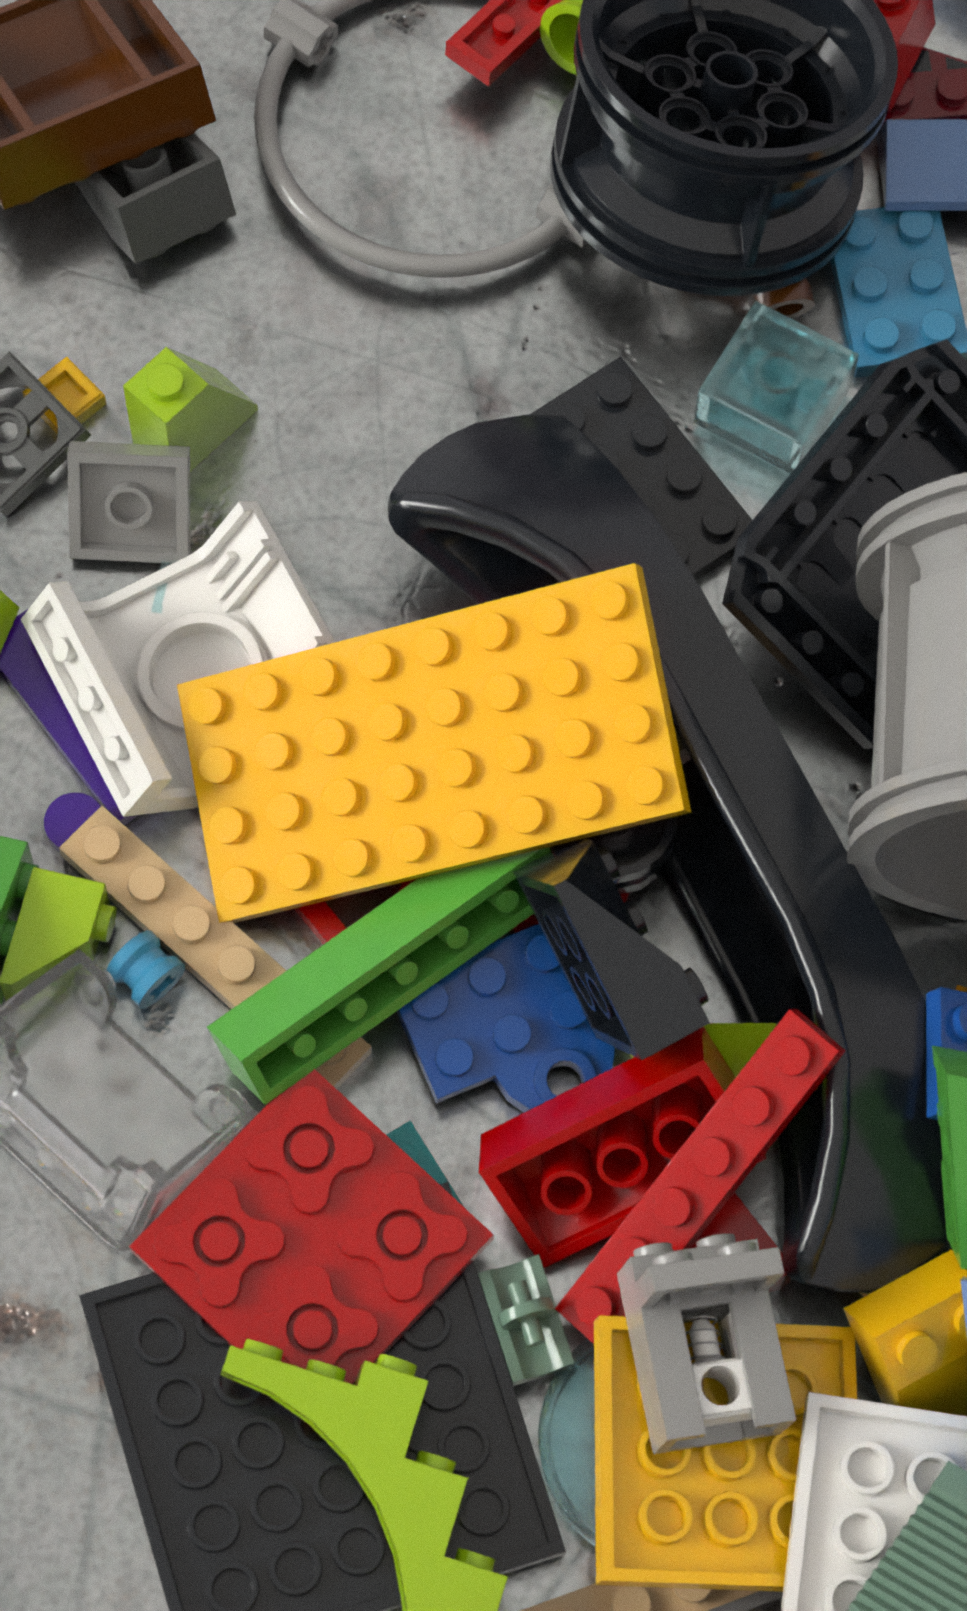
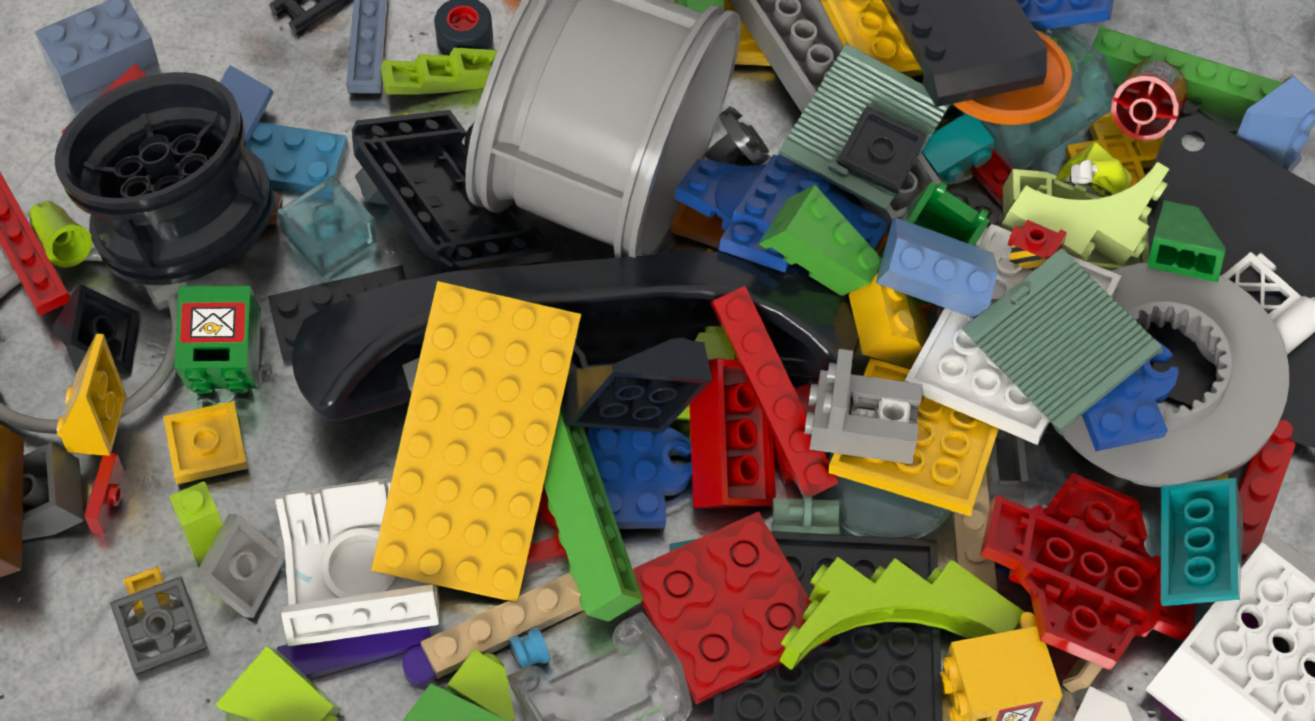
camera: 70 degrees left, 10 degrees down
none -> black slope [51,284,139,374]
none -> yellow slope [57,334,127,456]
none -> red plate [84,453,124,534]
none -> yellow plate [163,401,248,484]
none -> green container [174,286,261,394]

